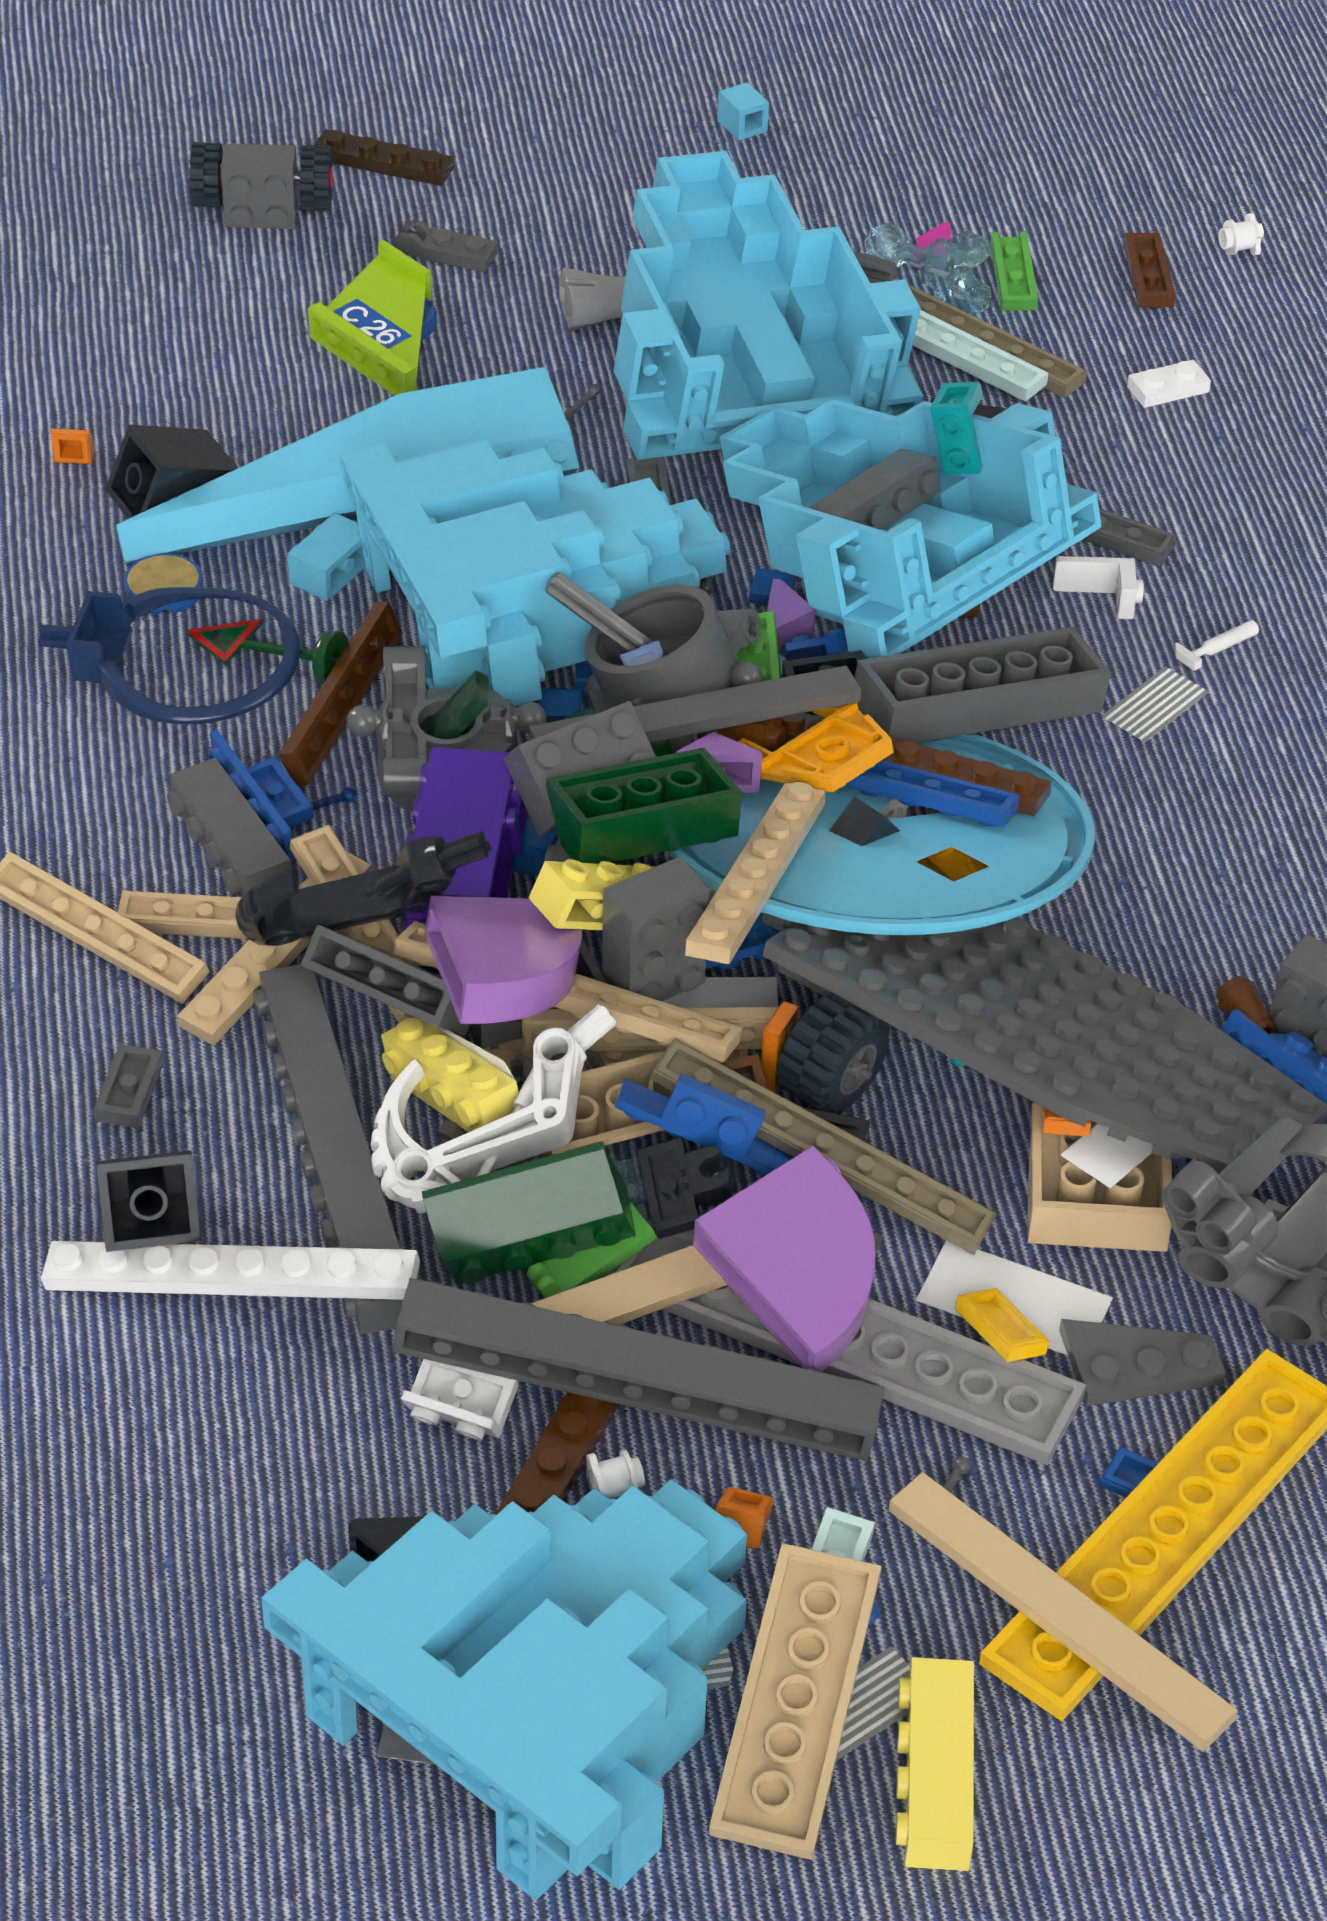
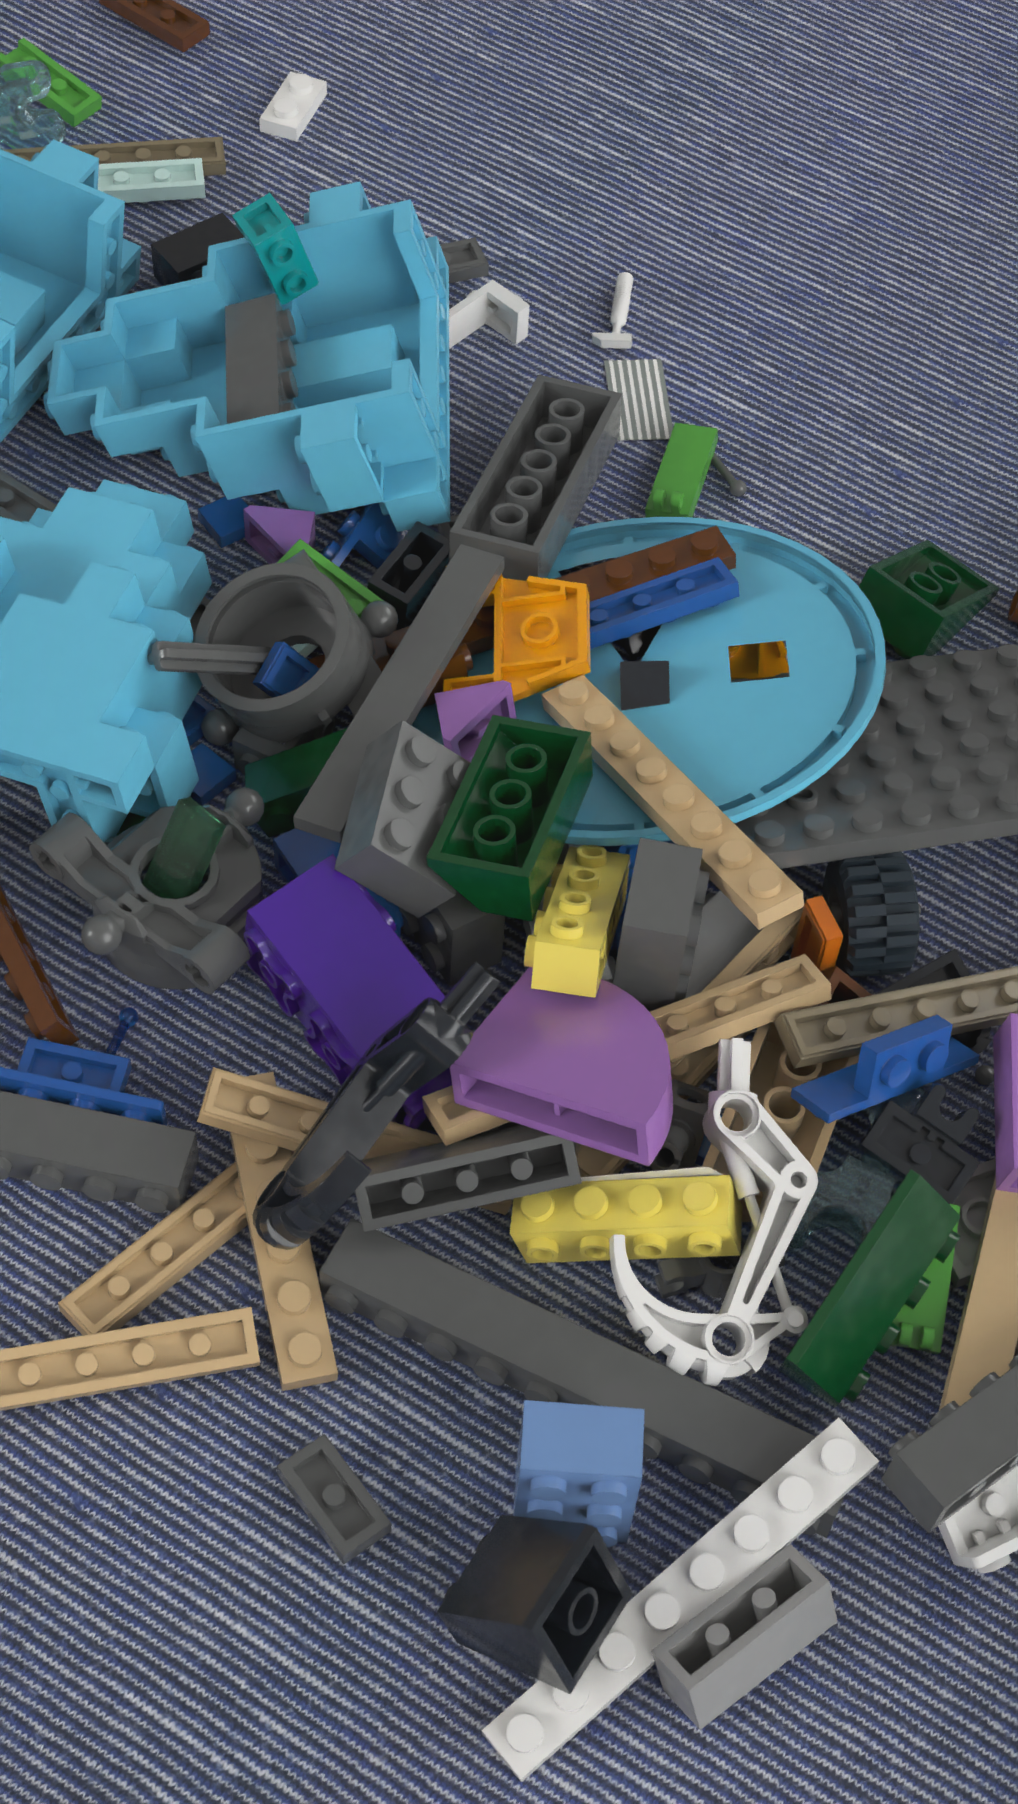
camera: 50 degrees left, 10 degrees up
none -> medium blue brick [513,1400,645,1548]
none -> bright green hinge [645,422,718,517]
none -> light grey brick [652,1544,838,1730]
none -> dark grey hinge [711,453,747,497]
none -> dark green slope [859,539,999,659]

